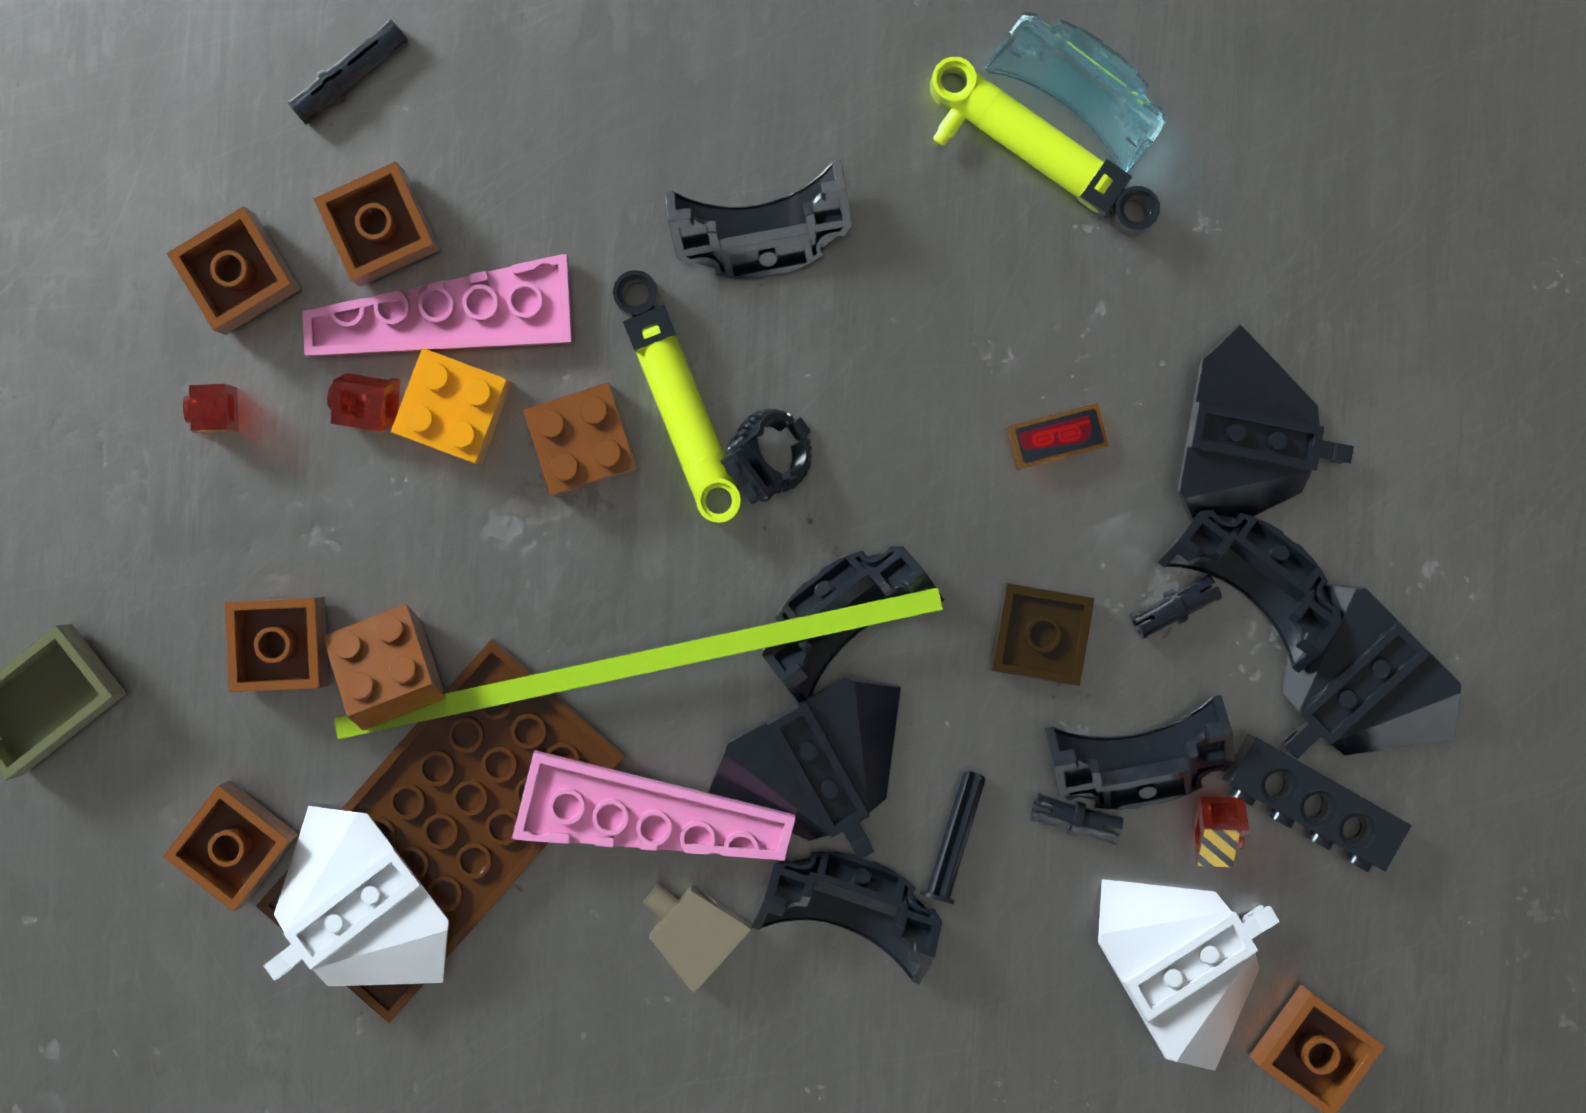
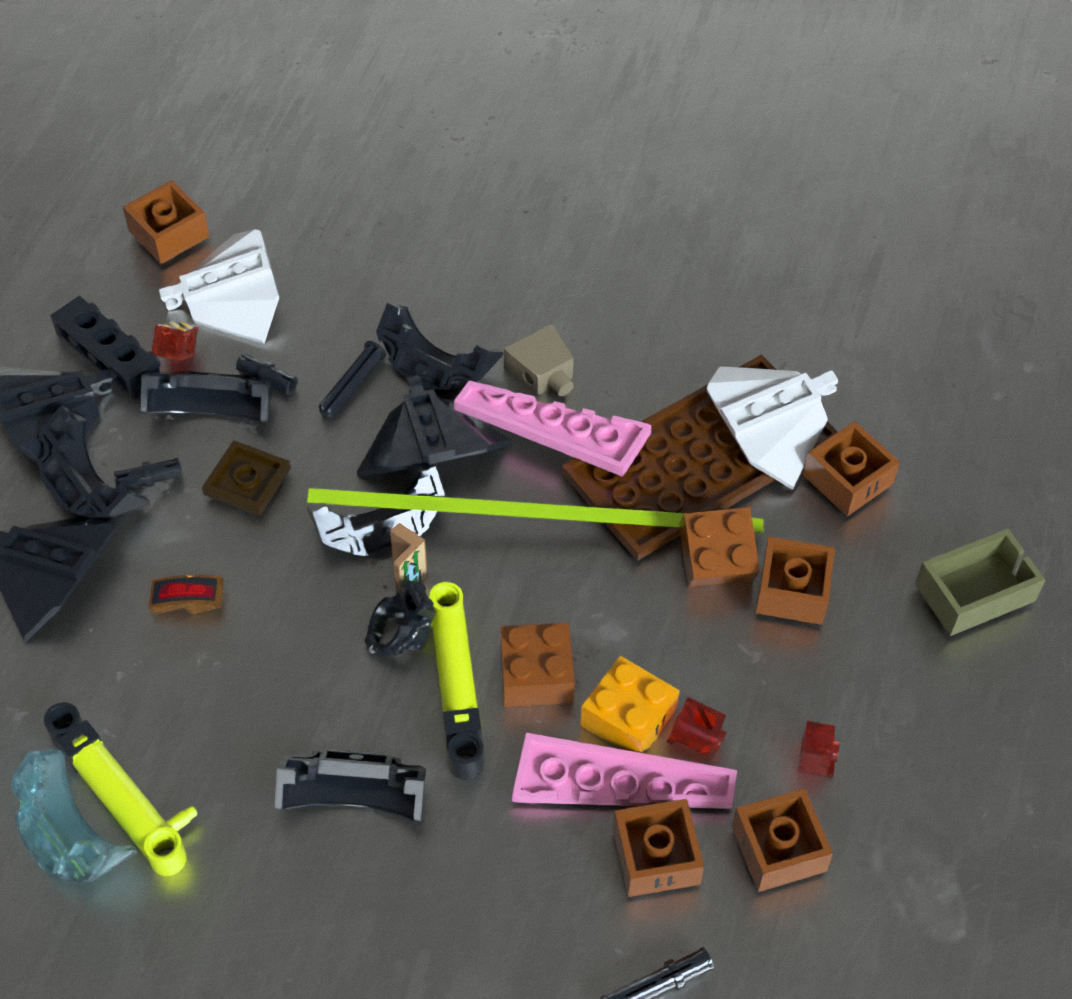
camera: 165 degrees left, 35 degrees down
none -> panel [390,522,428,594]

